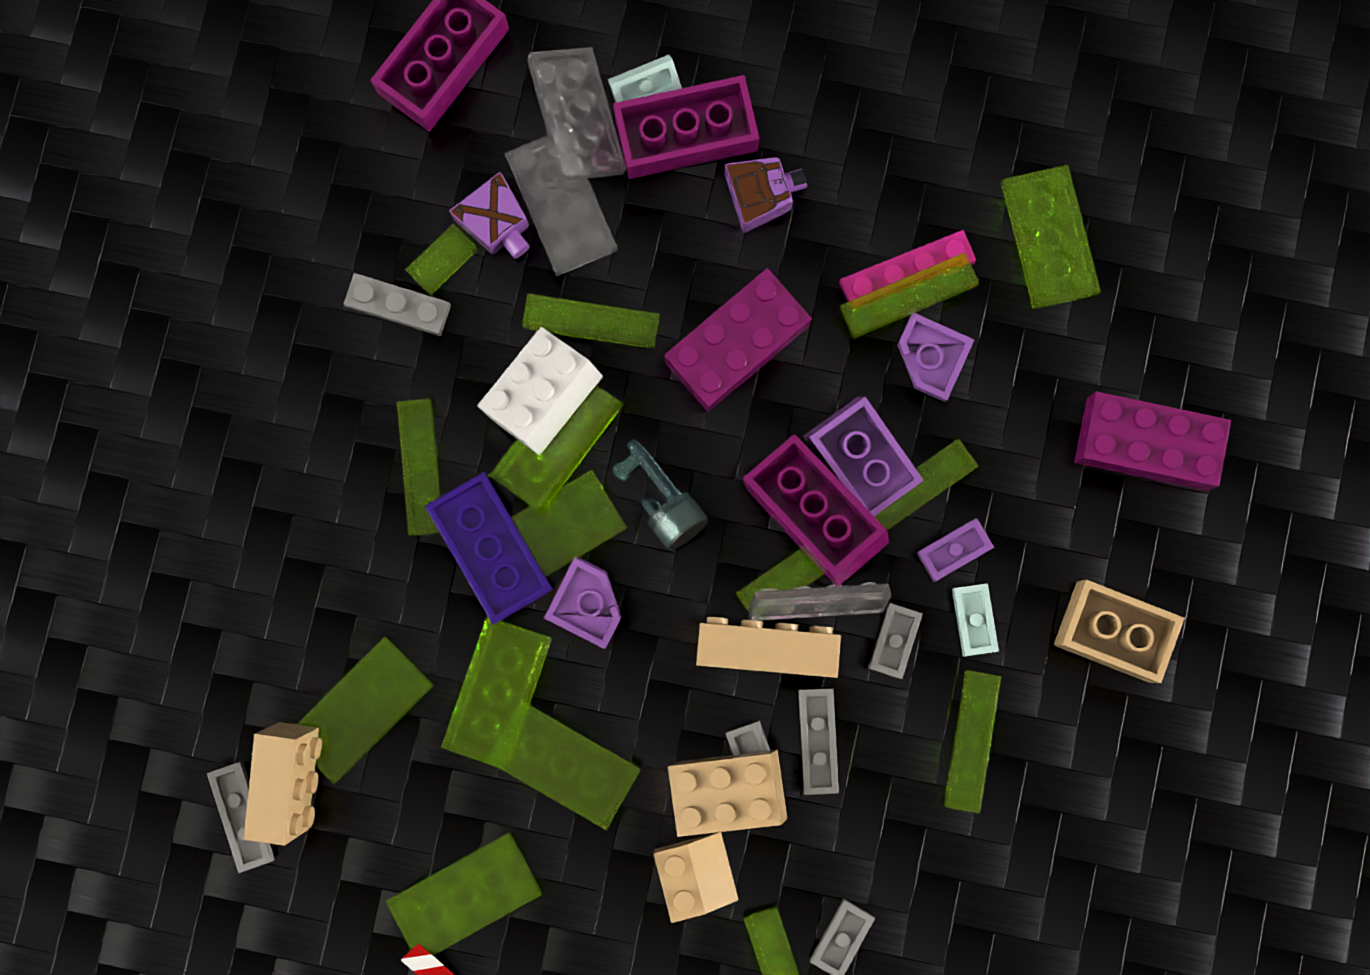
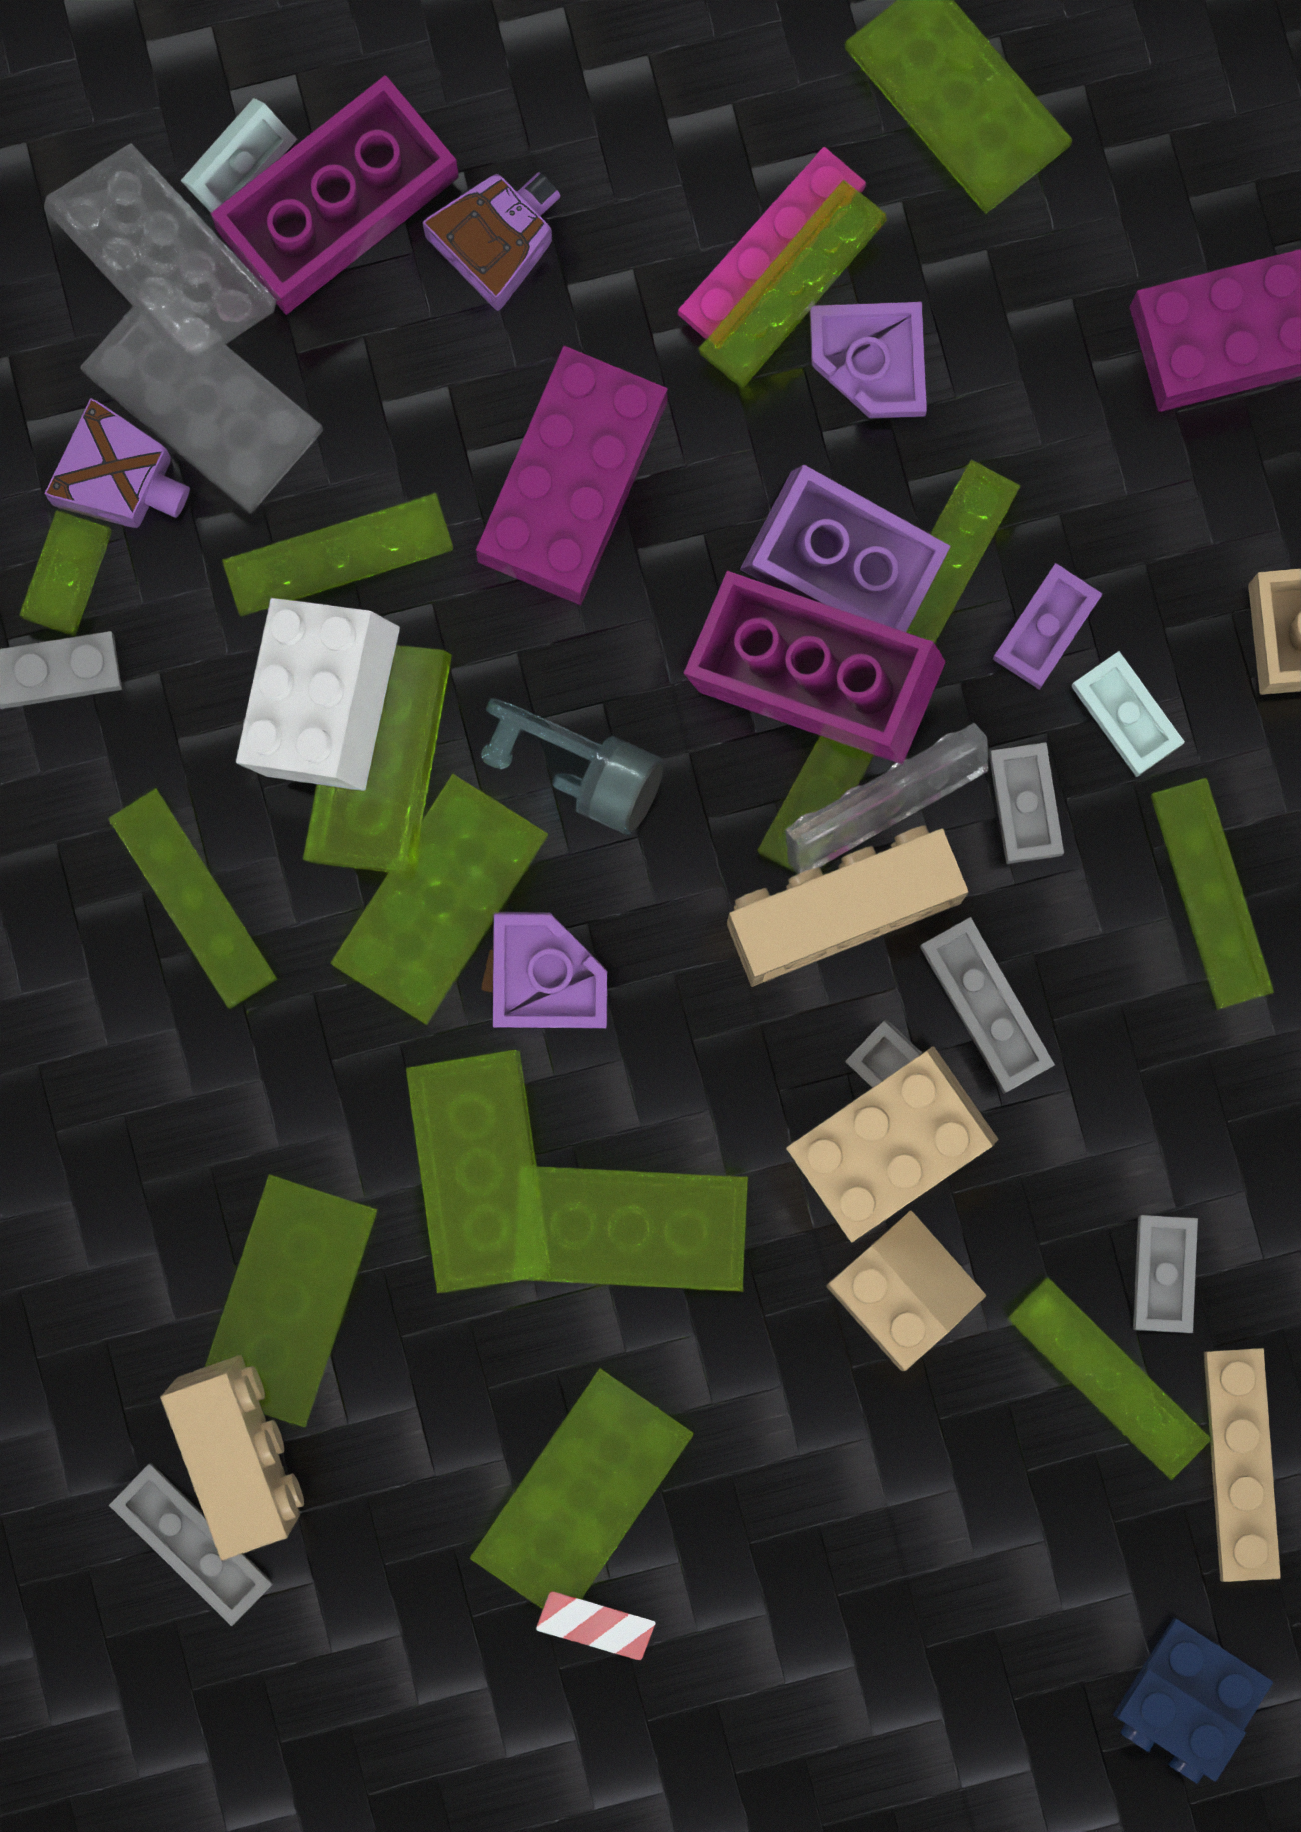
camera: 30 degrees left, 0 degrees up
dark purple tile [425,472,553,625] -> none

